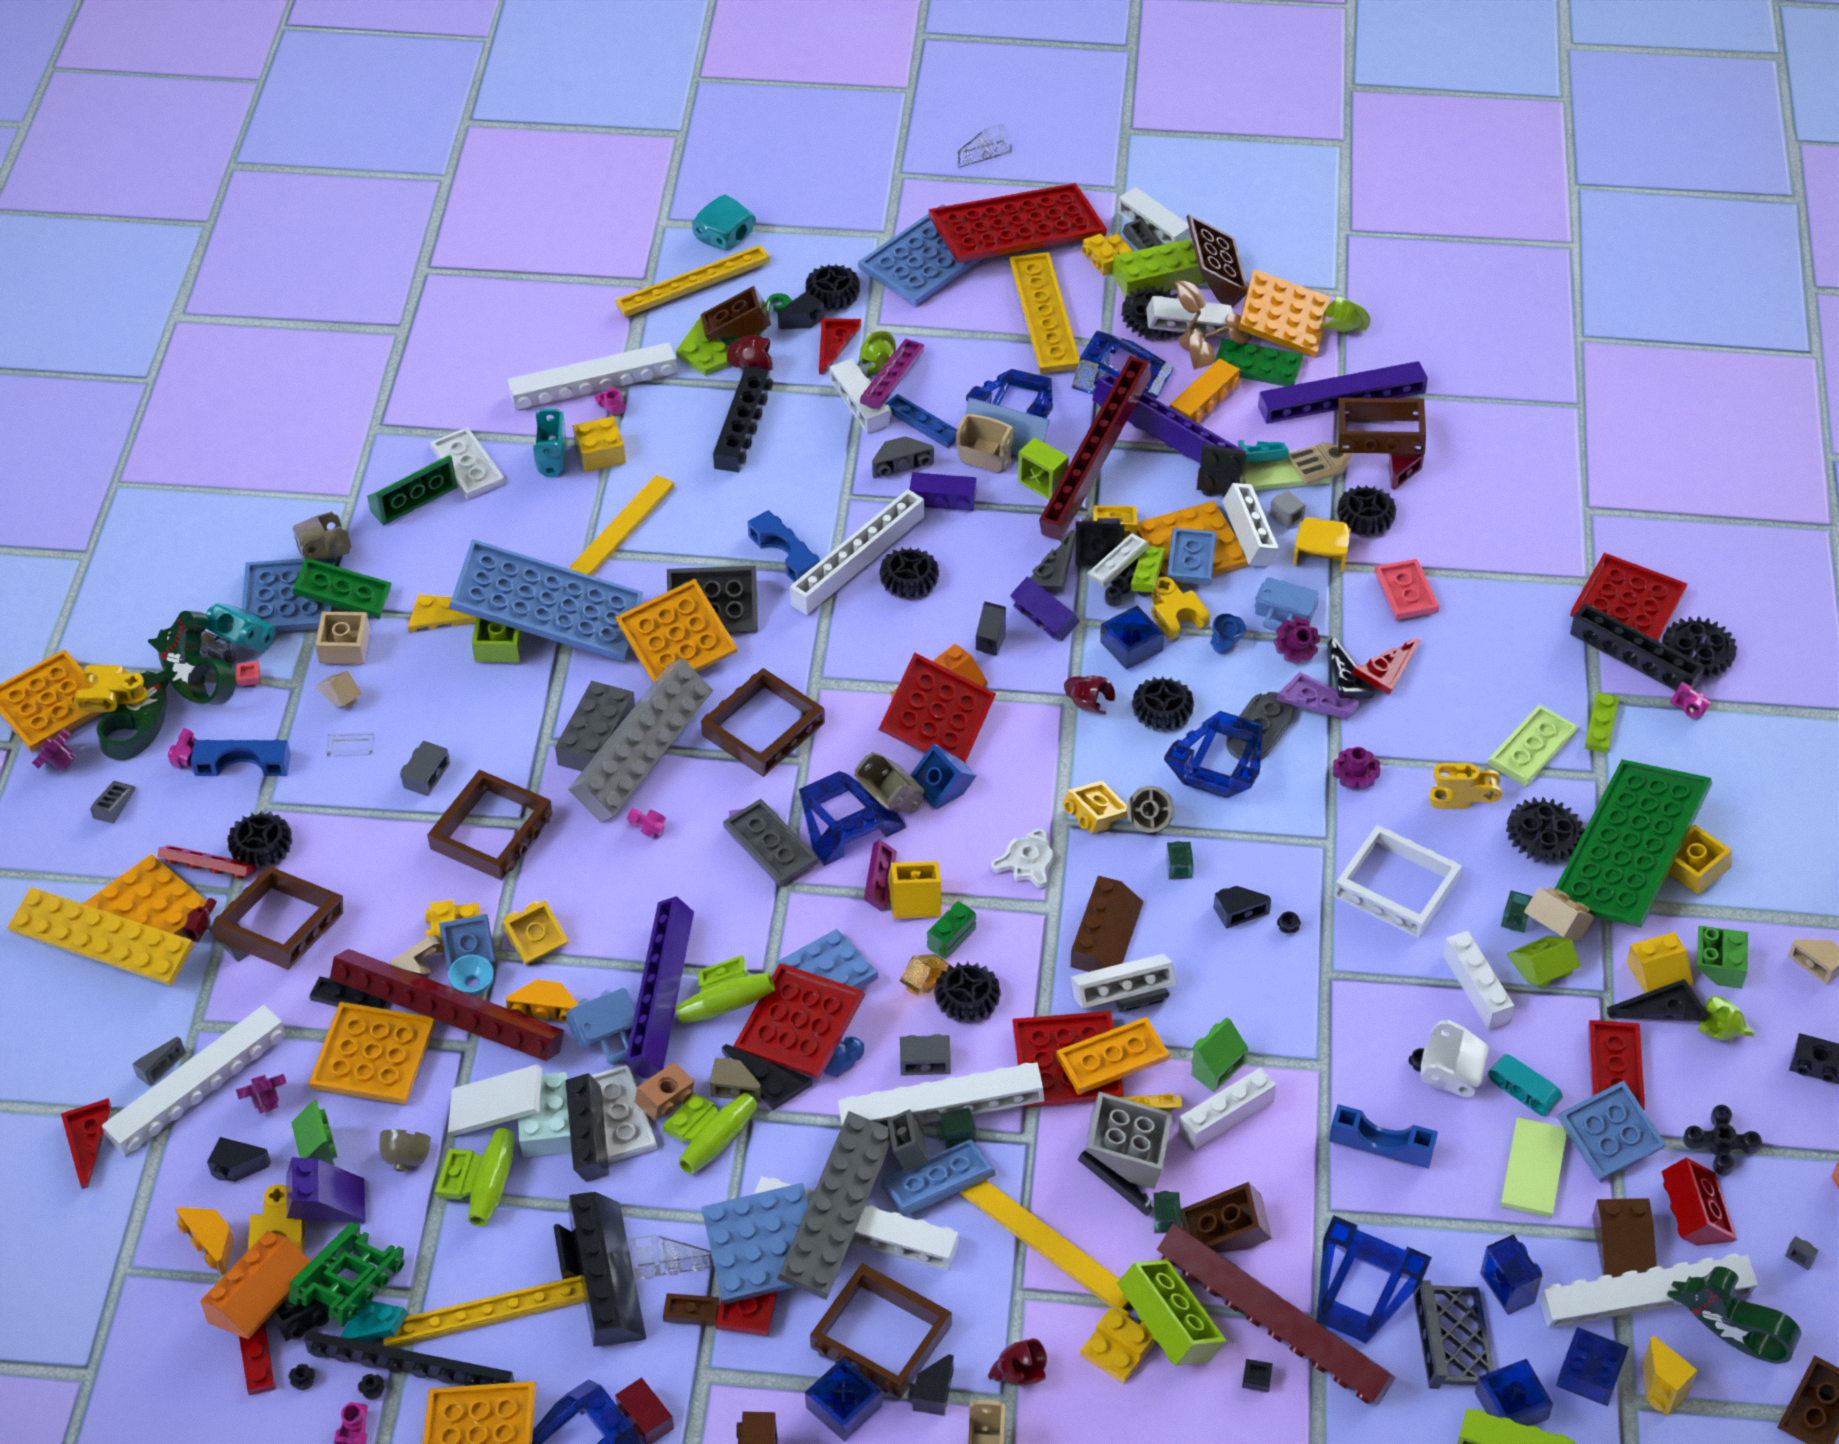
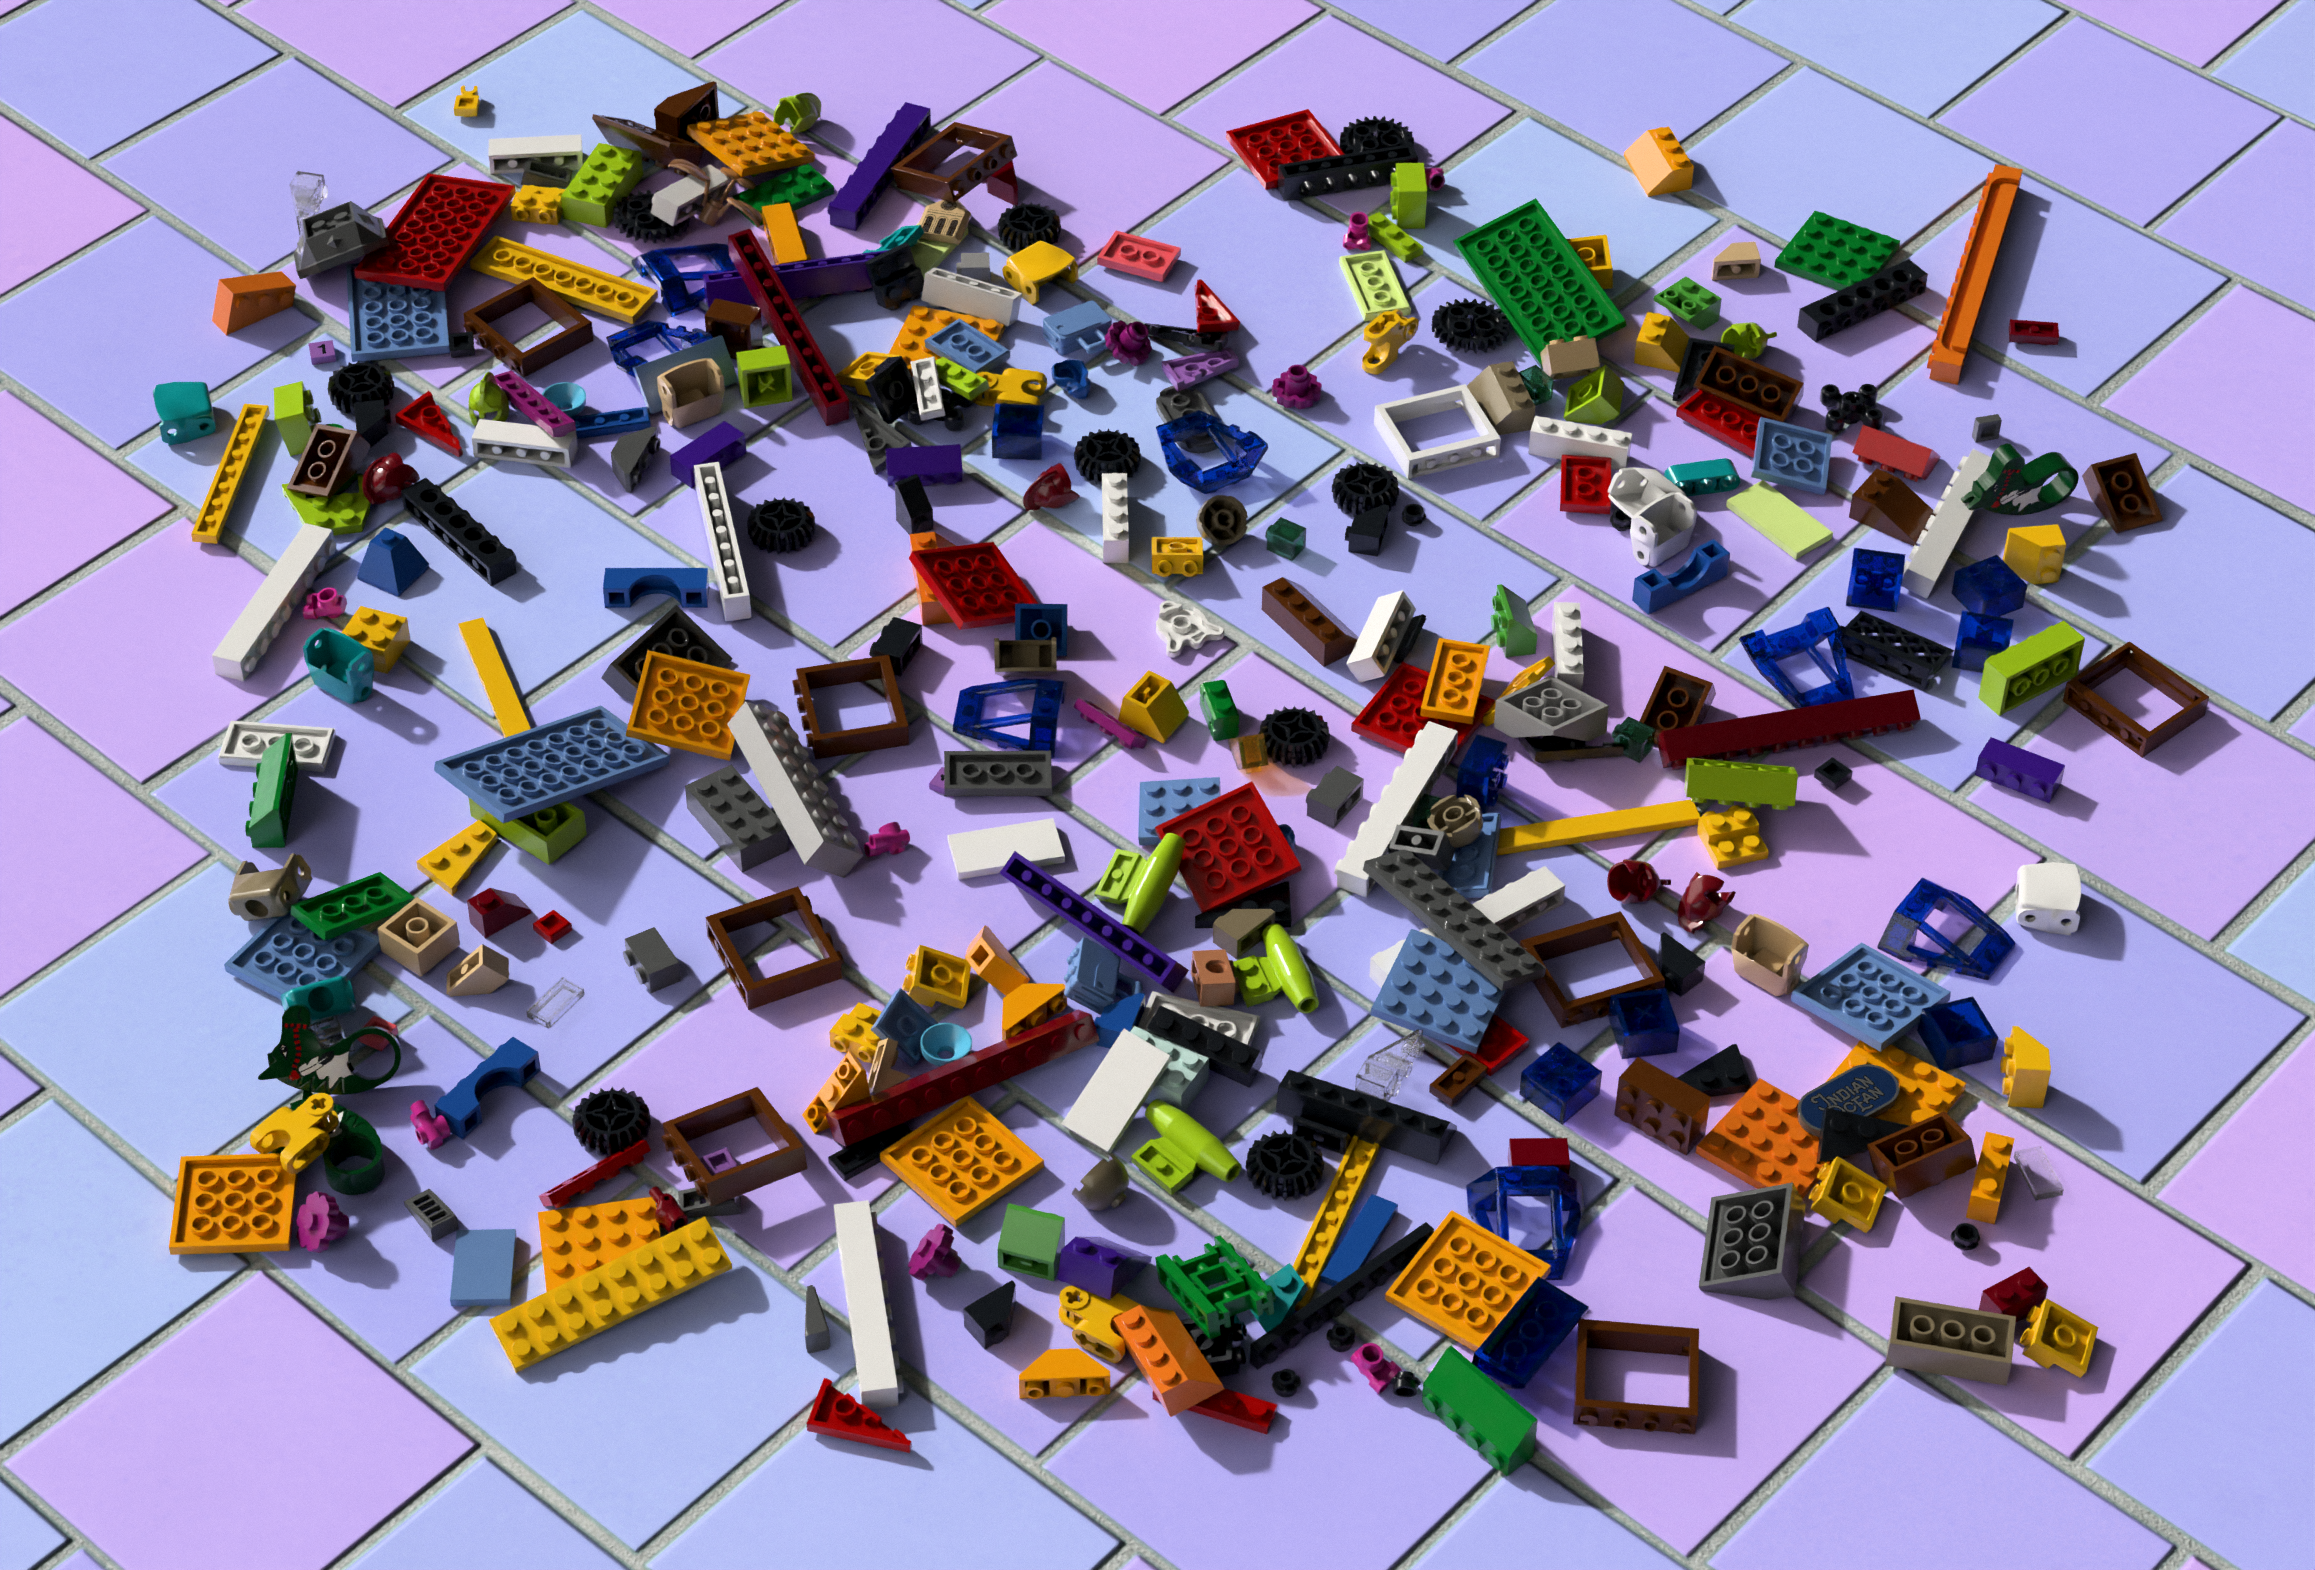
camera: 55 degrees left, 5 degrees down
none -> orange wedge [212,271,296,335]
none -> lime brick [274,381,321,456]
none -> dark grey piece [294,201,390,279]
none -> medium lavender tile [308,340,336,365]
none -> blue slope [357,527,430,597]
none -> black plate [448,331,475,358]
none -> medium blue tile [450,1229,517,1306]
none -> yellow plate [454,86,480,117]
none -> reddish brown window [463,277,594,378]
none -> dark red slope [467,888,531,939]
none -> red tile [533,909,572,944]
none -> medium azure piece [542,382,586,417]
none -> reddish brown slope [654,81,719,143]
none -> medium lavender tile [700,1147,738,1176]
none -> reddish brown container [705,298,763,360]
none -> light orange slope [802,1051,870,1134]
none -> black brick [869,617,923,677]
none -> white tile [947,818,1065,880]
none -> light orange slope [965,925,1030,995]
none -> blue slope [1094,993,1145,1049]
none -> white brick [1102,473,1129,563]
none -> black gear [1246,1129,1324,1201]
none -> blue tile [1321,1194,1398,1286]
none -> black gear [1331,462,1399,516]
none -> dark pink plate [1343,212,1372,251]
none -> lime brick [1390,163,1427,229]
none -> dark tan cylinder [1427,795,1483,848]
none -> clear blue brick [1456,734,1510,814]
none -> dark tan slope [1467,361,1535,435]
none -> clear blue brick [1519,1042,1602,1125]
none -> red plate [1560,455,1611,514]
none -> dark red helmet [1607,859,1671,904]
none -> white piece [1630,492,1697,567]
none -> reddish brown slope [1693,346,1804,423]

